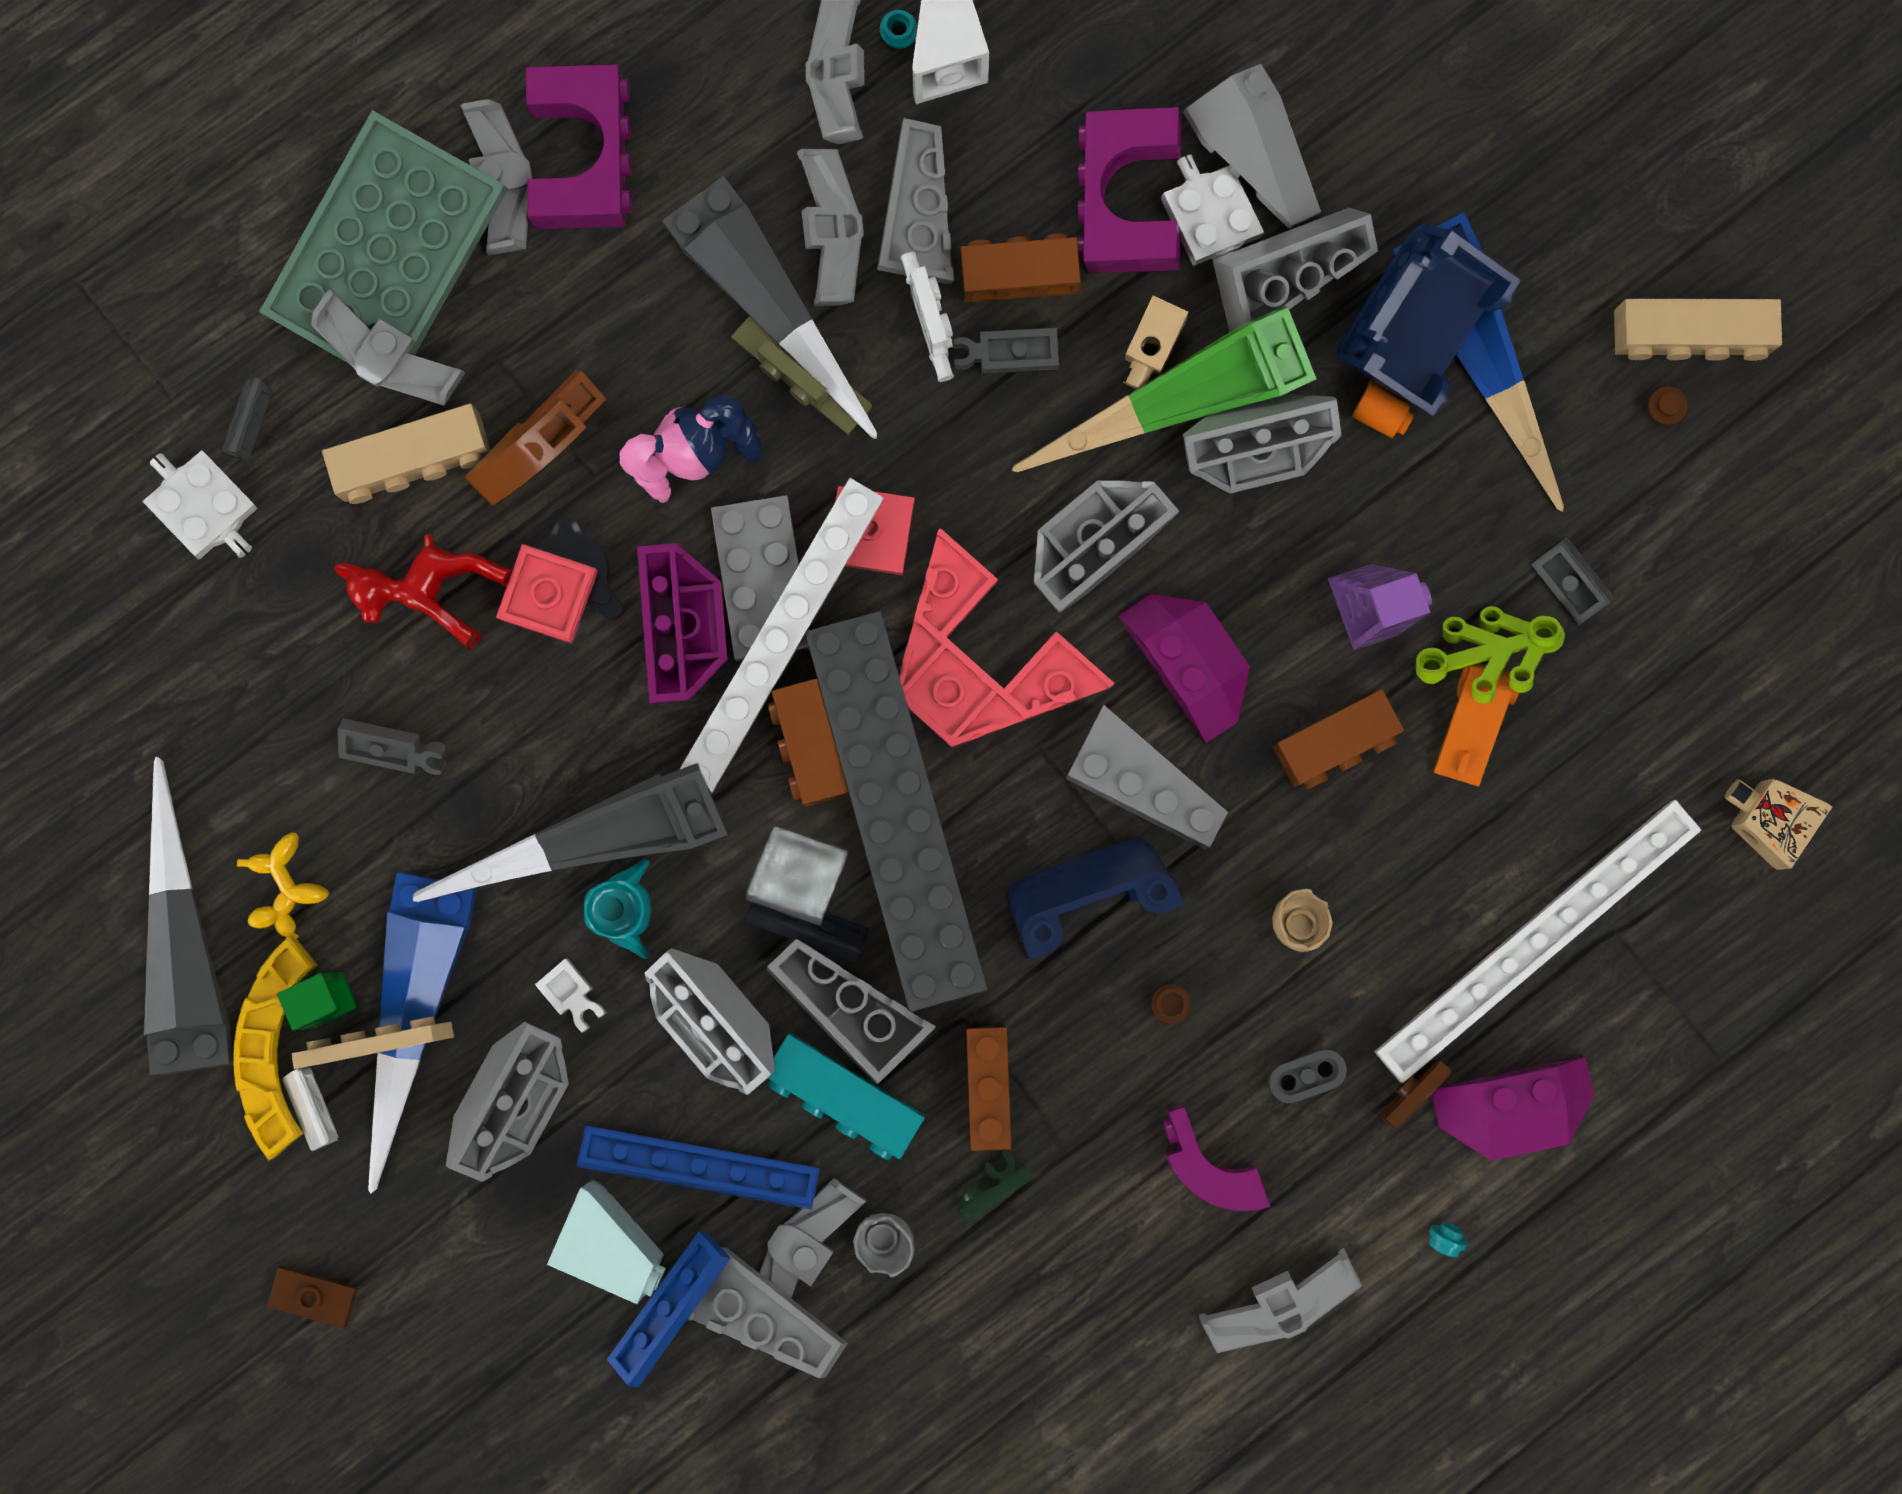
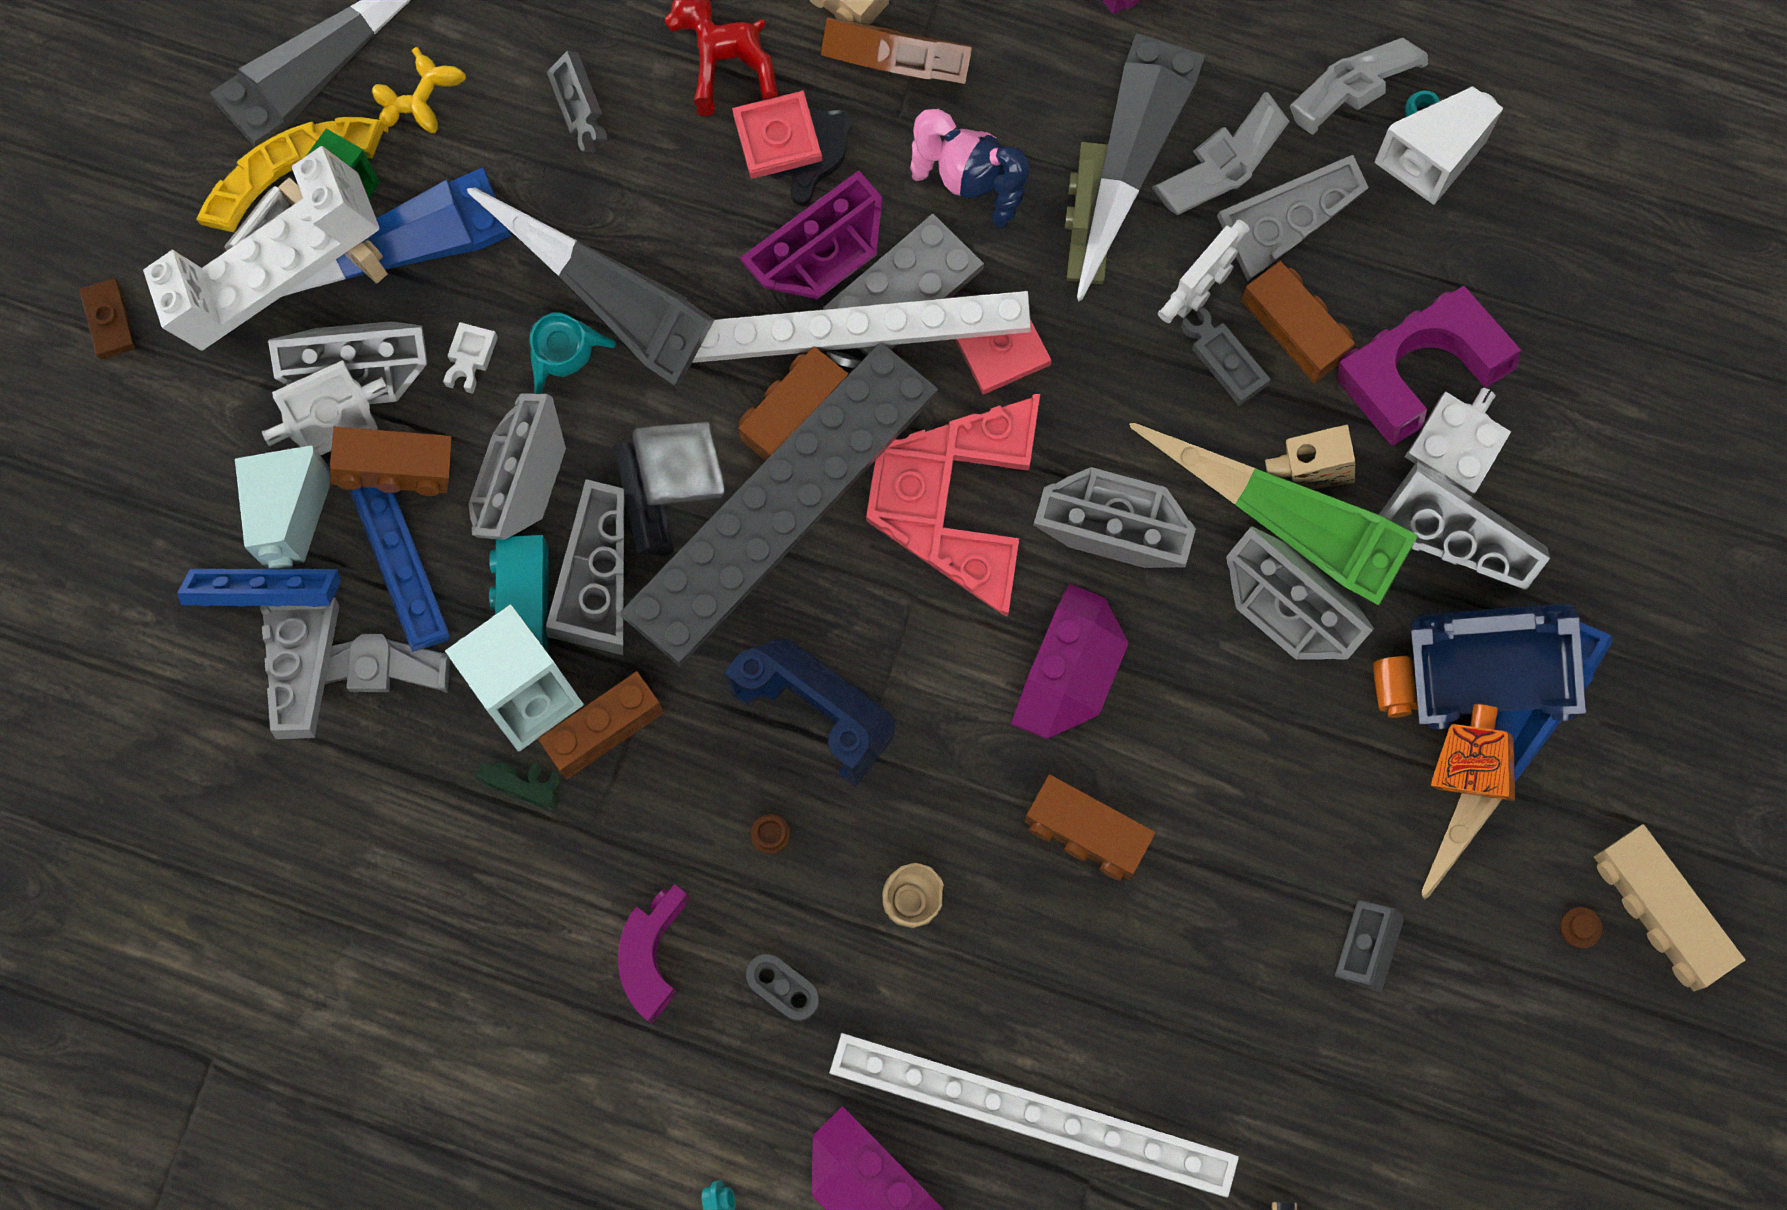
camera: 60 degrees right, 10 degrees down
light grey hair [853,1213,915,1277] -> none
light grey wedge [1066,705,1228,849] -> none
light grey wedge [1183,64,1321,229] -> none
light grey plate [1198,1248,1362,1353] -> none
medium lavender wedge [1328,564,1432,650] -> none
reddish brown plate [1378,1060,1452,1128] -> none
lime plant [1416,606,1565,704] -> none
orange door [1433,663,1519,786] -> none
none -> white plate [143,146,380,351]
none -> white plate [262,360,389,456]
none -> dark orange brick [330,426,452,496]
none -> light aqua slope [445,604,584,752]
none -> flat silver piece [826,351,863,368]
none -> orange torso [1431,704,1515,801]

